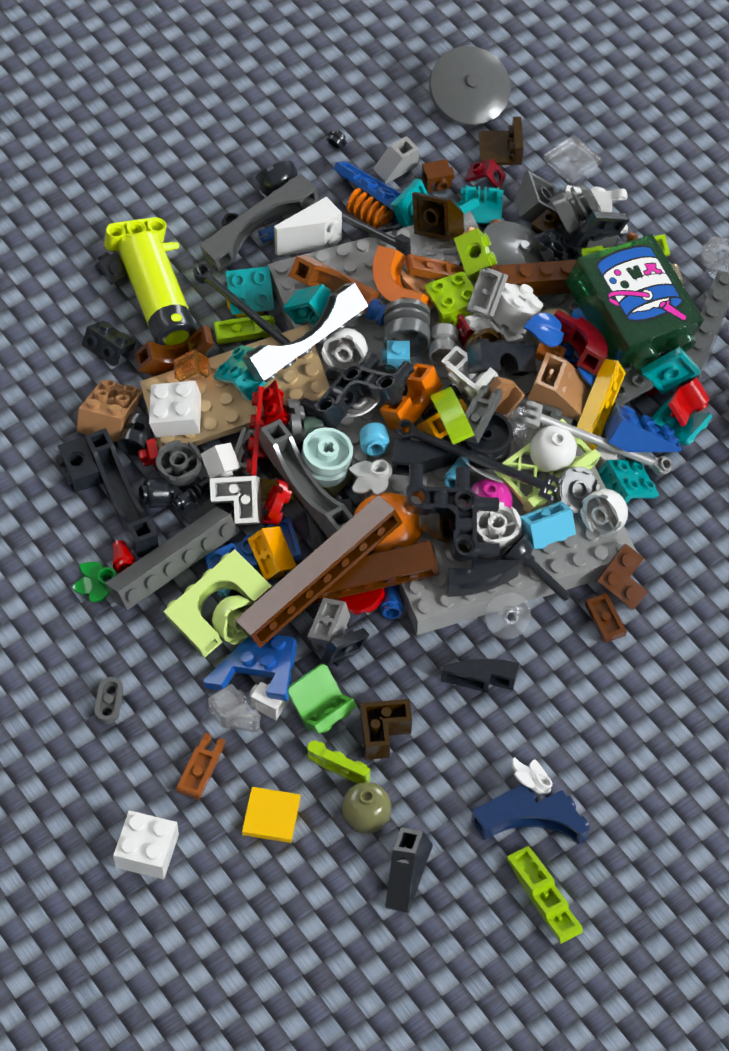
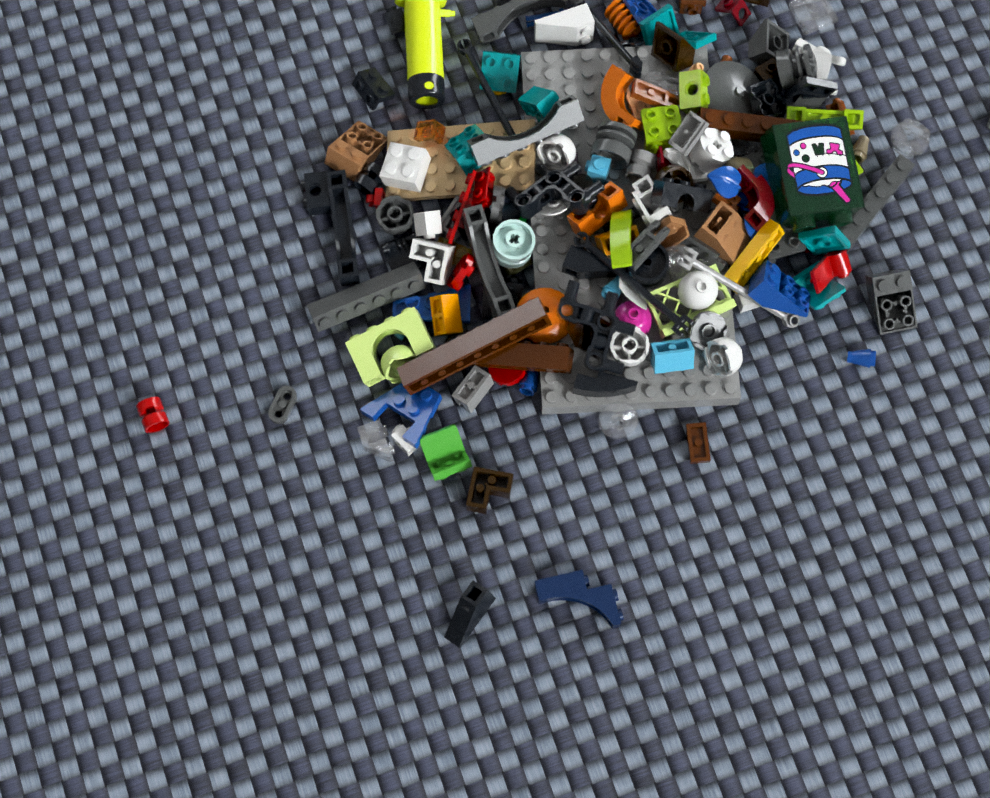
camera: 20 degrees right, 15 degrees up
green plate [72,562,118,602] -> none
red cone [112,540,136,574] -> none
white brick [113,810,179,880] -> none
reddish brown arch [135,325,214,375] -> none
black head [139,478,174,508] -> none
dark orange hinge [176,733,225,800] -> none
lime hinge [213,315,277,345] -> none
yellow tile [242,787,301,843] -> none
dark orange arch [288,255,381,314] -> none
sand green piece [301,415,323,437] -> none
lime hinge [307,740,370,784] -> none
black wing [318,628,370,668] -> none
olive cylinder [342,782,392,834] -> none
white plate [349,459,392,495] -> none
medium azure head [359,422,390,457] -> none
blue wheel [365,299,387,326] -> none
black slope [441,659,519,693] -> none
teal hinge [460,185,503,225] -> none
black piece [500,533,570,601] -> none
lime slope [507,846,583,944] -> none
white plate [512,757,552,796] -> none
reddish brown plate [595,544,648,610] -> none
teal bracket [598,460,659,504] -> none

